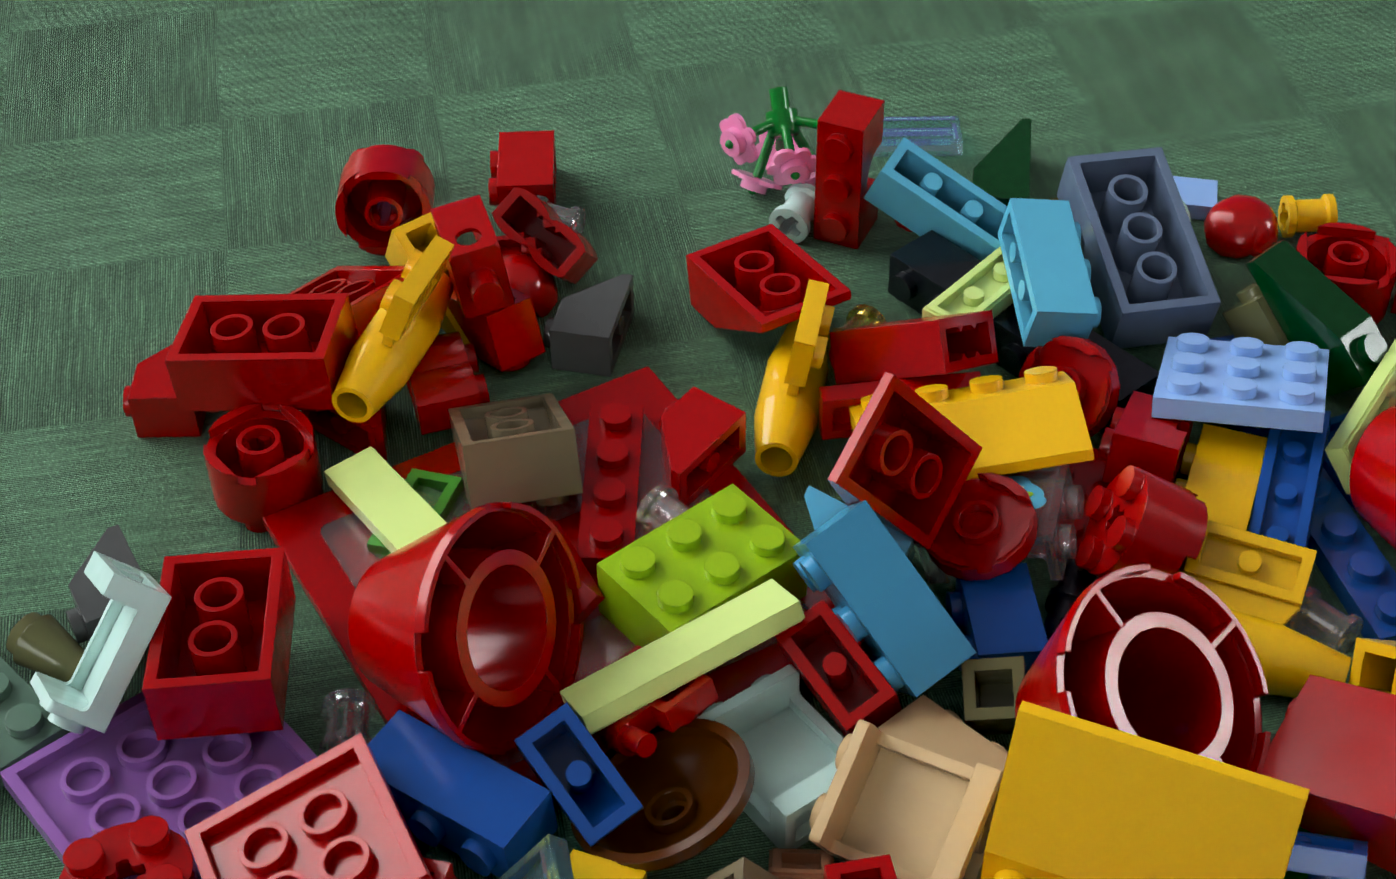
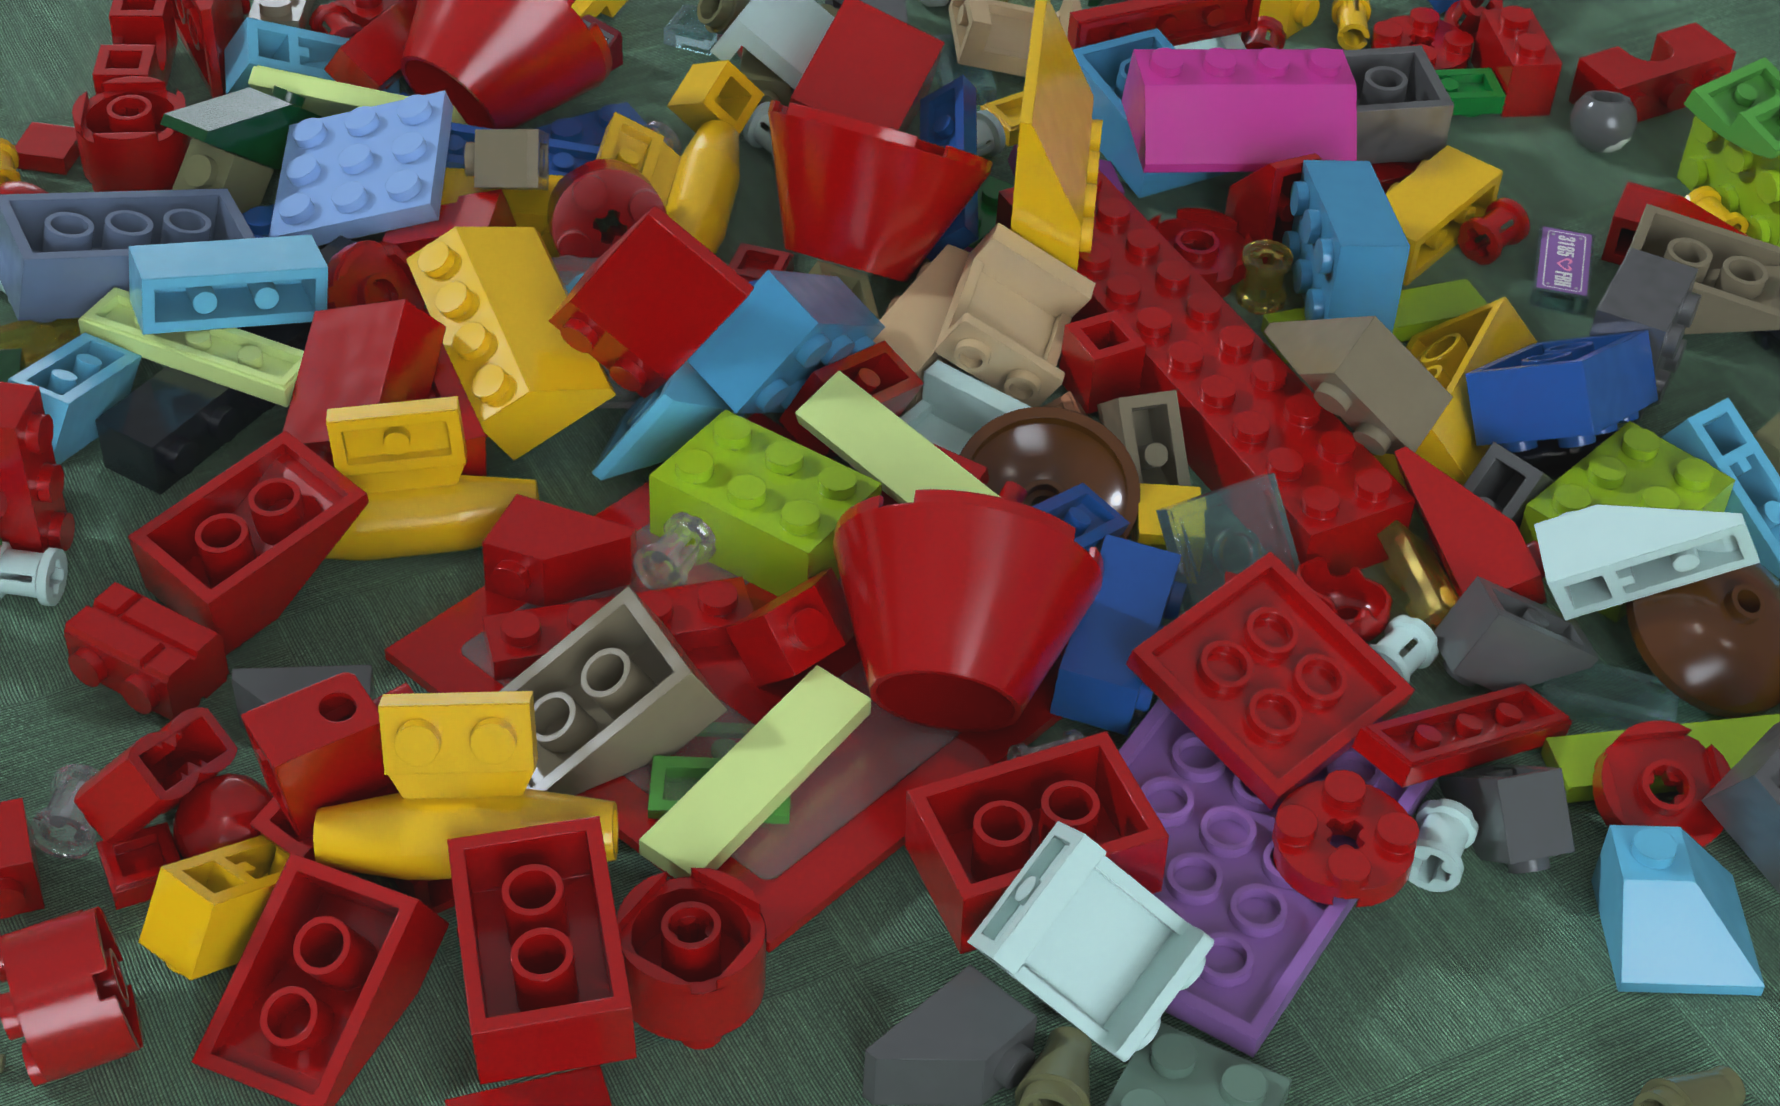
camera: 110 degrees left, 0 degrees up
none -> red brick [63,582,229,720]
none -> dark tan slope [464,129,549,190]

